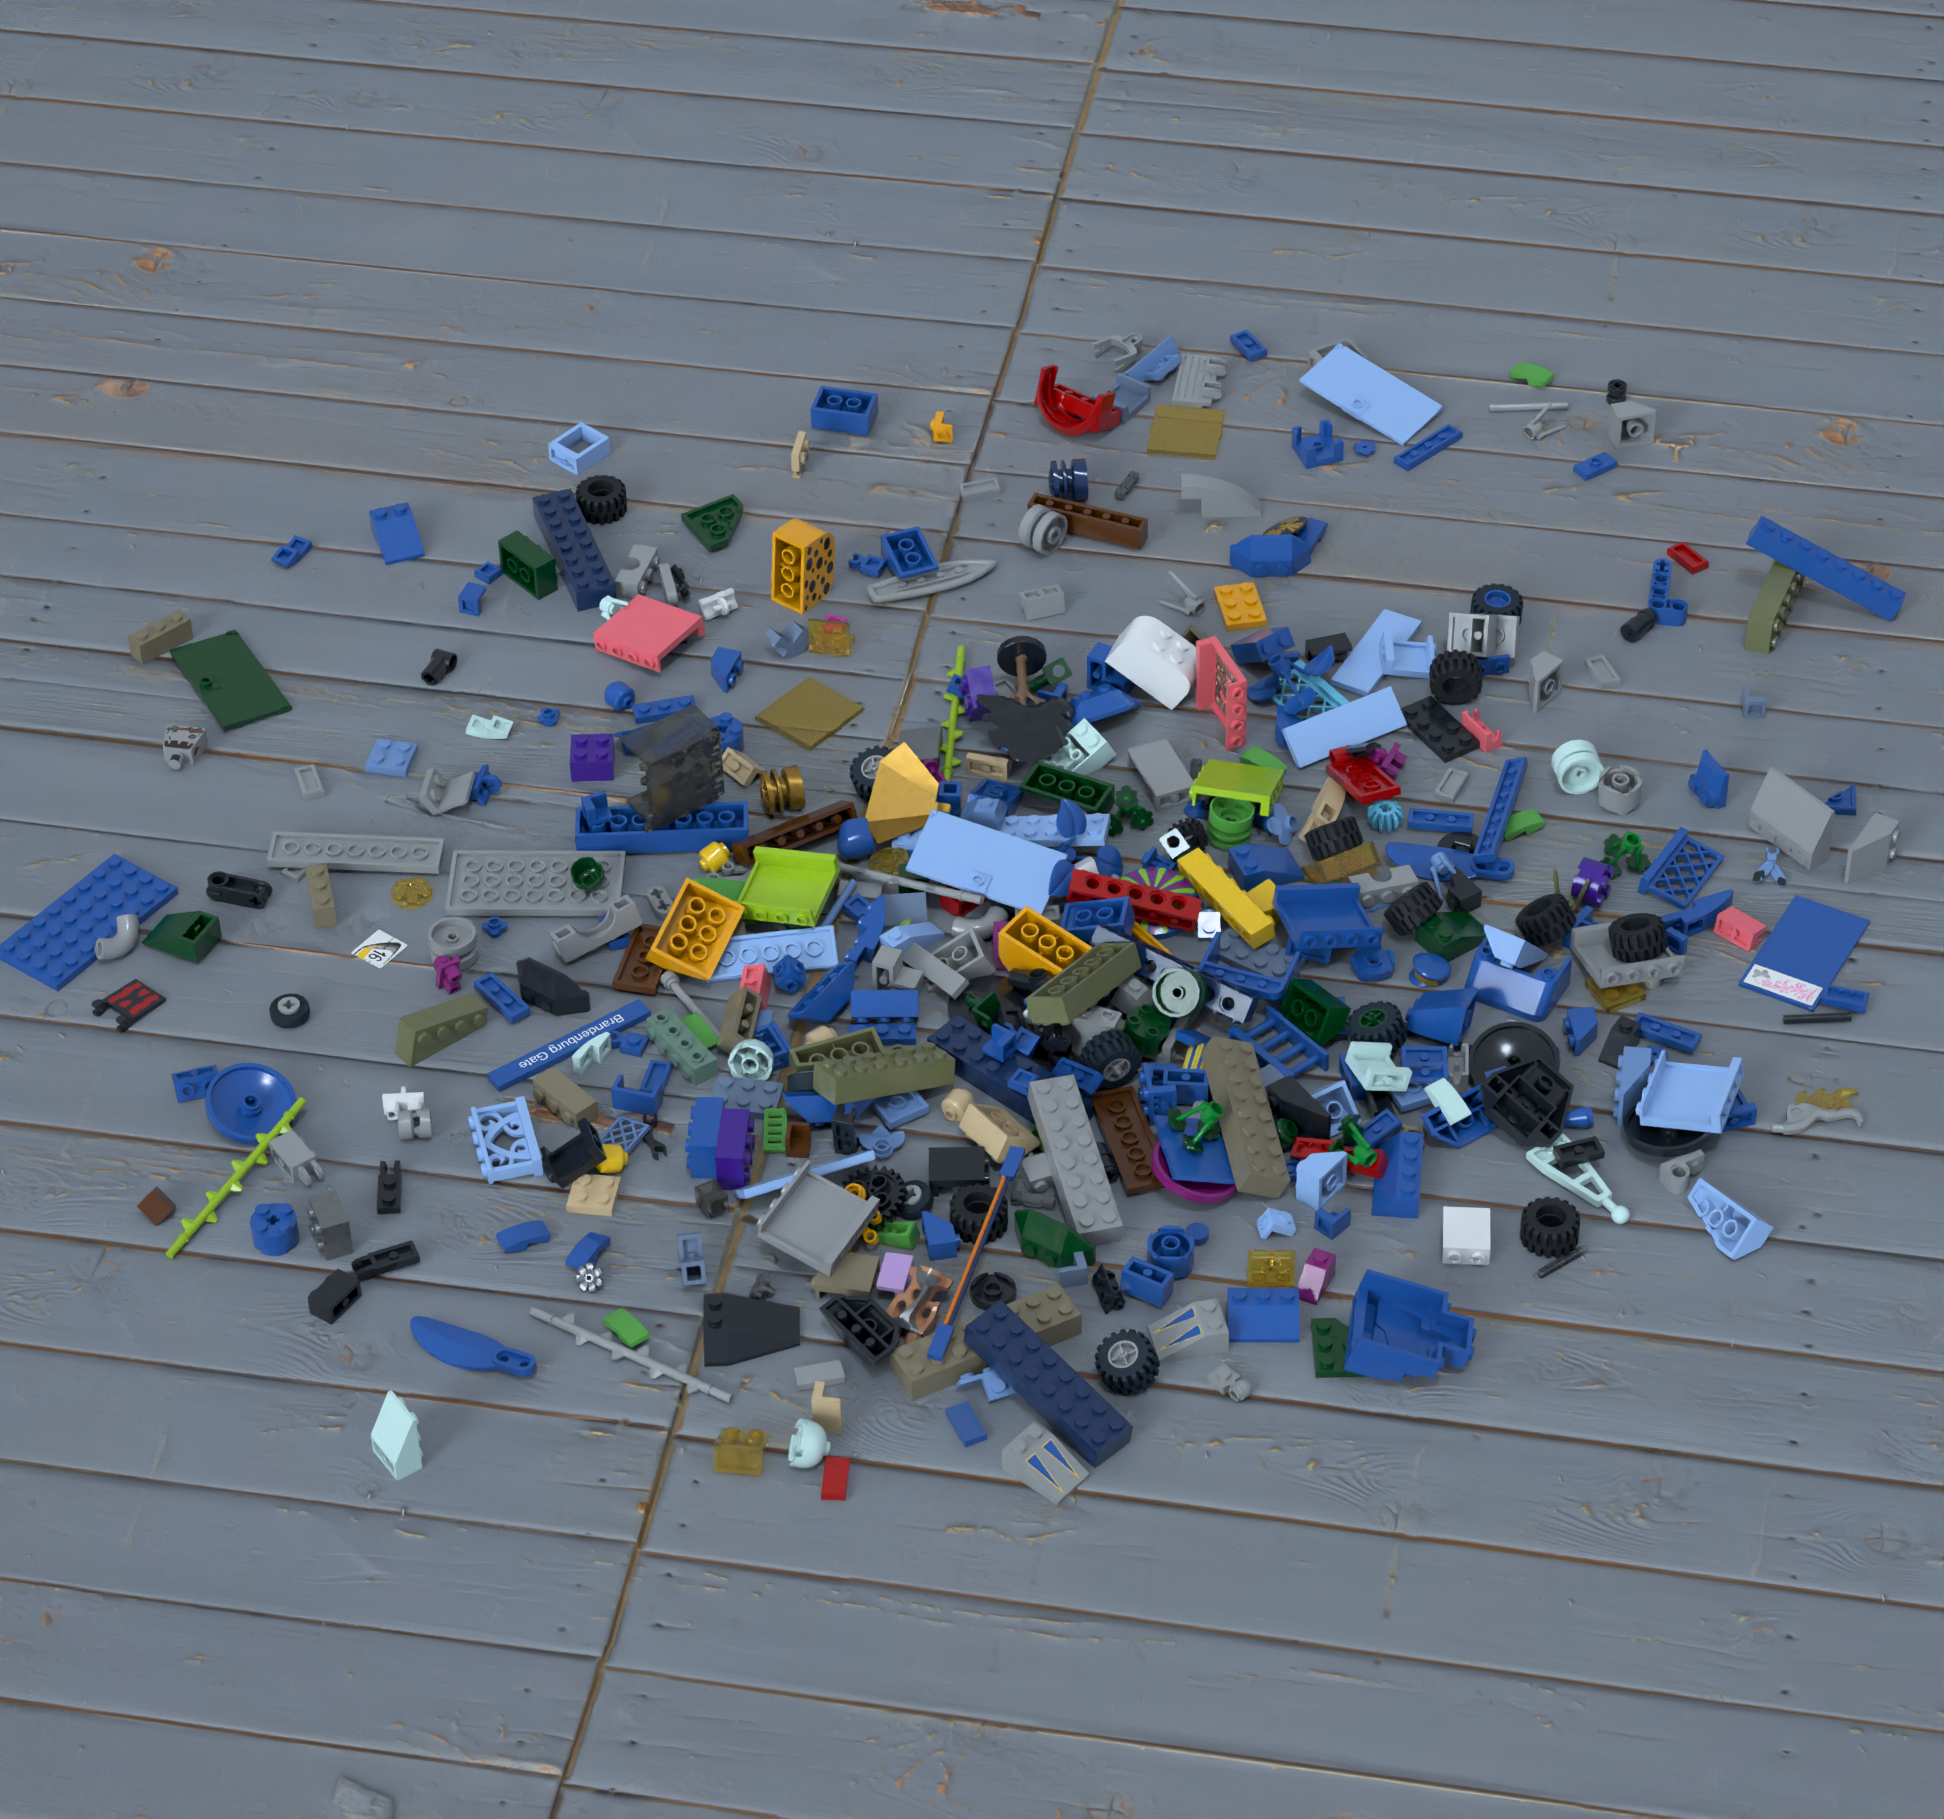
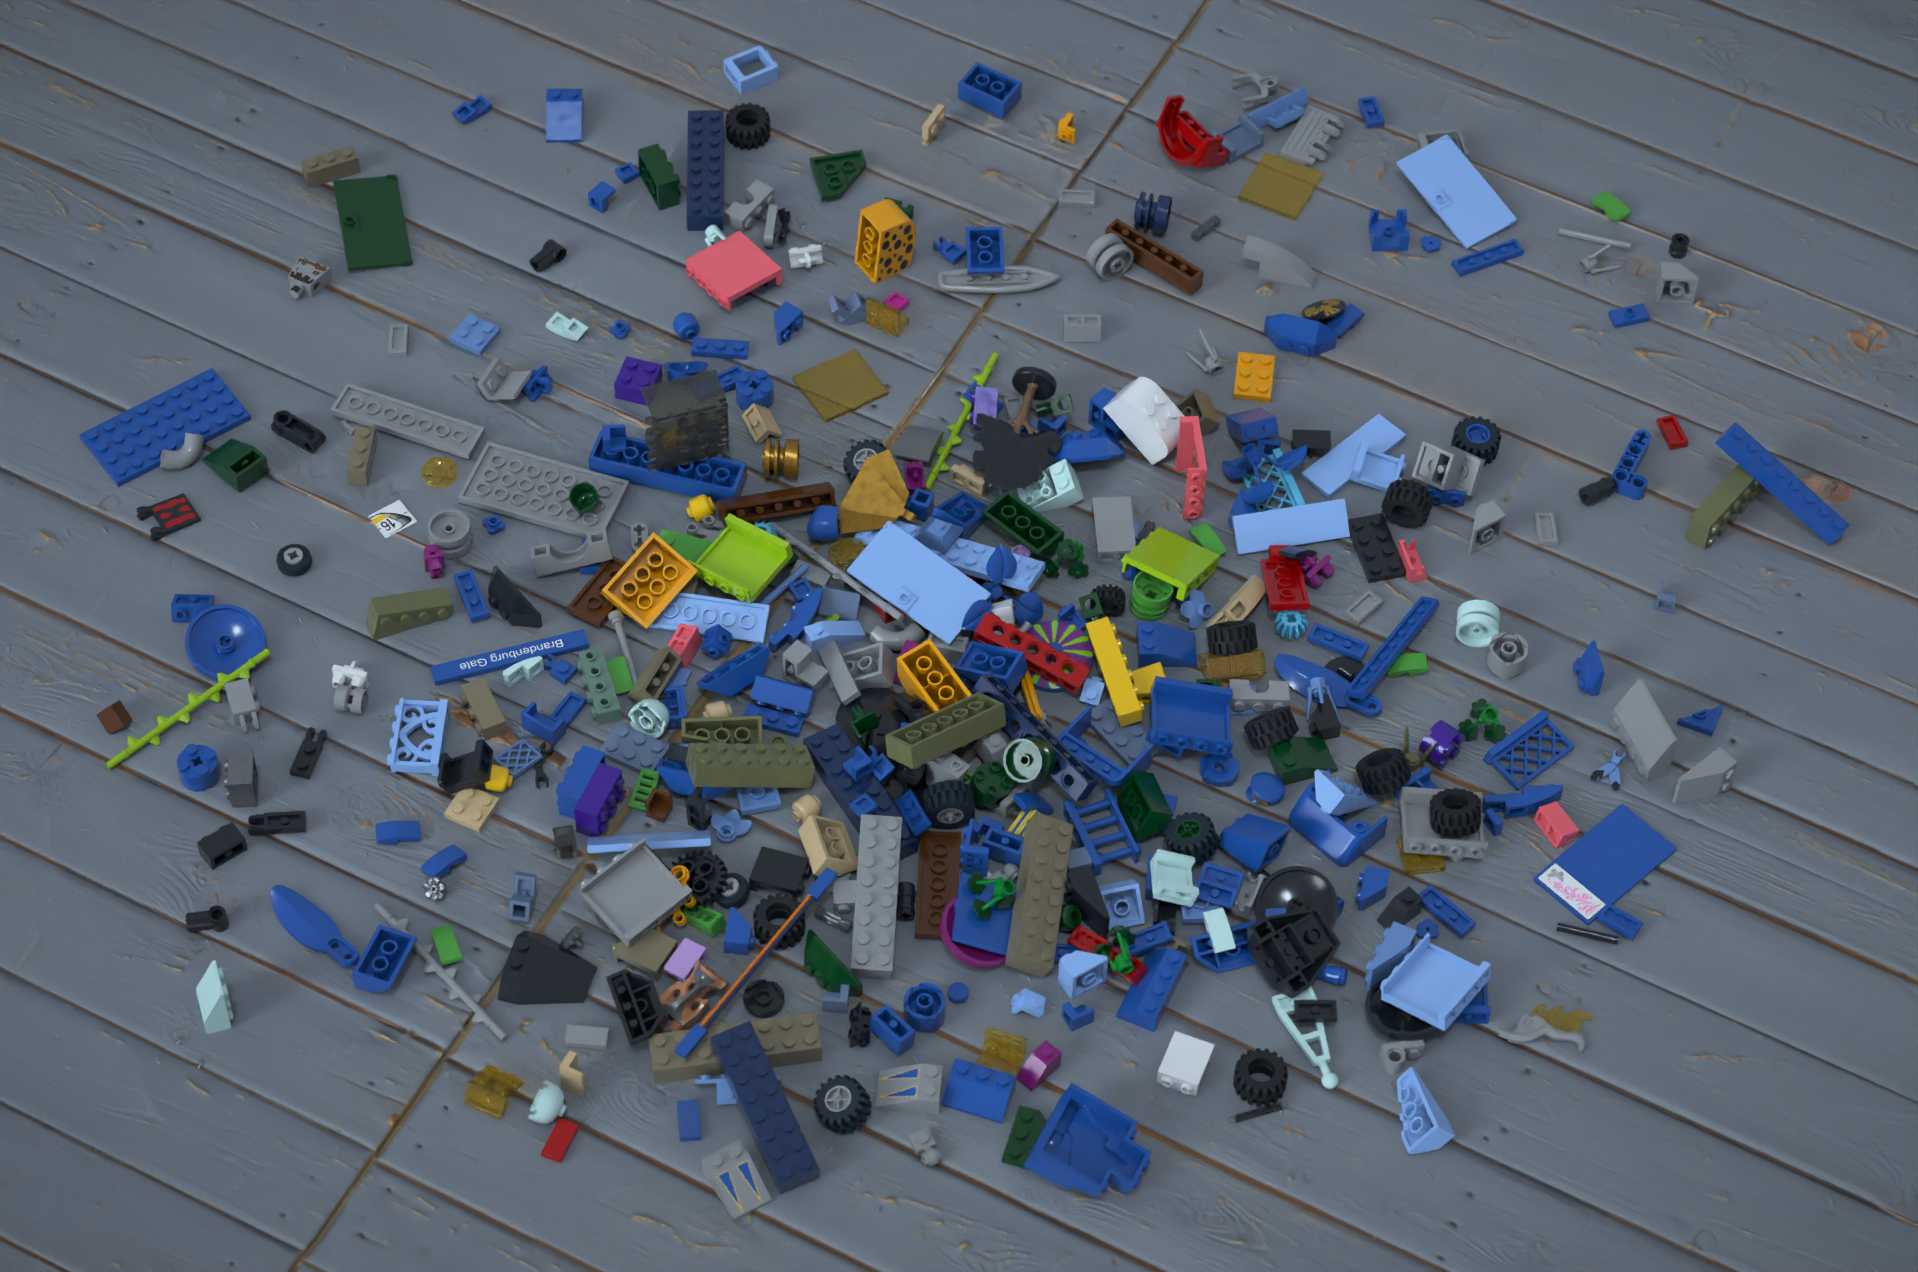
camera: 15 degrees right, 10 degrees up
none -> black piece [186,905,229,932]
none -> blue slope [352,924,417,993]

